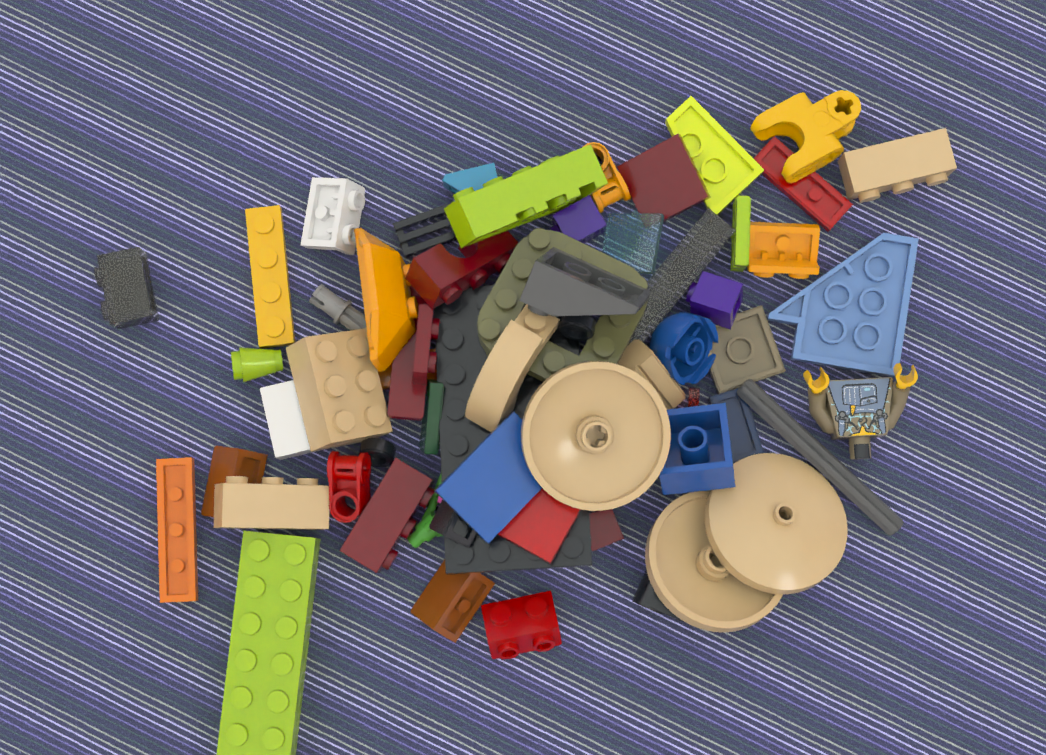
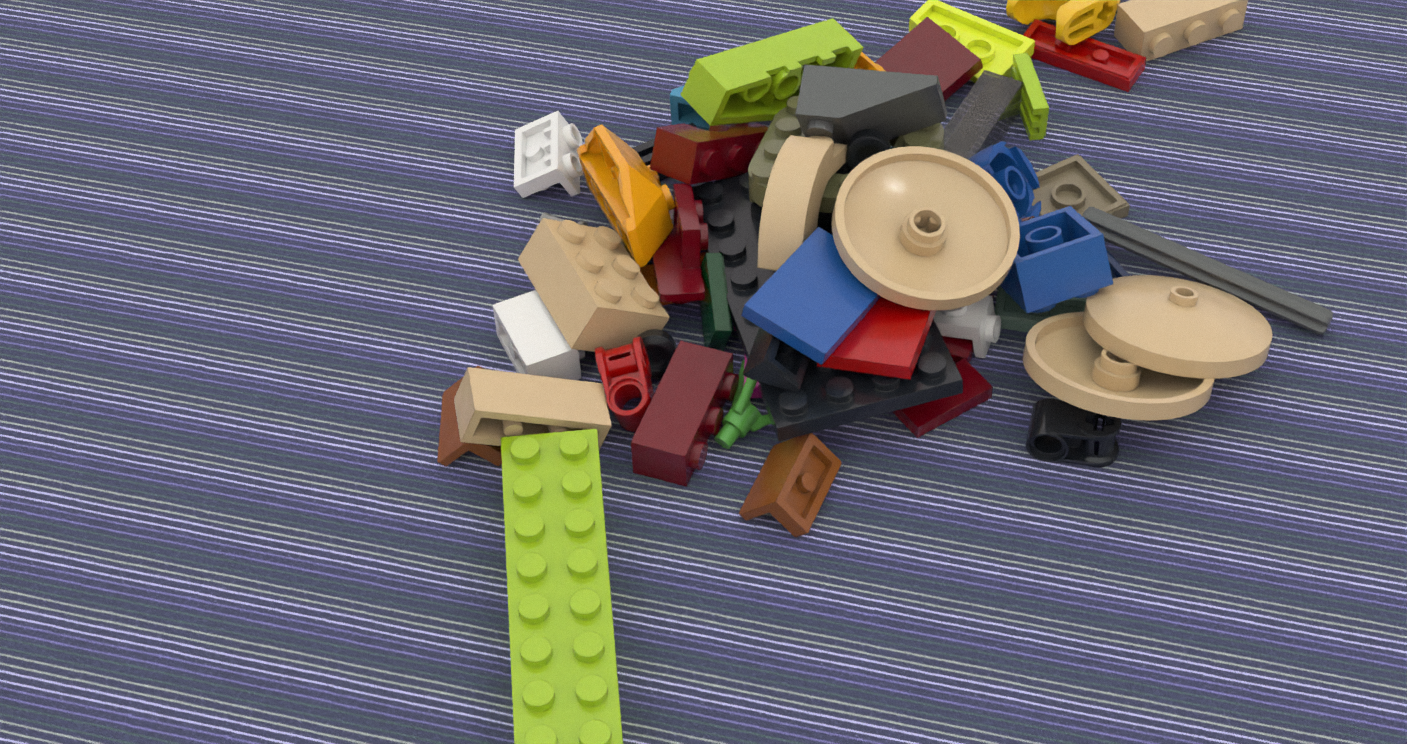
camera: 10 degrees left, 35 degrees down
clear smoke brick [94,247,159,329] -> none
orange plate [156,457,198,603] -> none
lime cone [231,347,283,382] -> none
yellow plate [245,205,295,349] -> none
red bracket [481,591,562,659] -> none
dark purple brick [686,271,743,330] -> none
light orange bracket [747,222,820,279] -> none
medium blue wing [767,233,919,378] -> none
torso [803,363,918,460] -> none

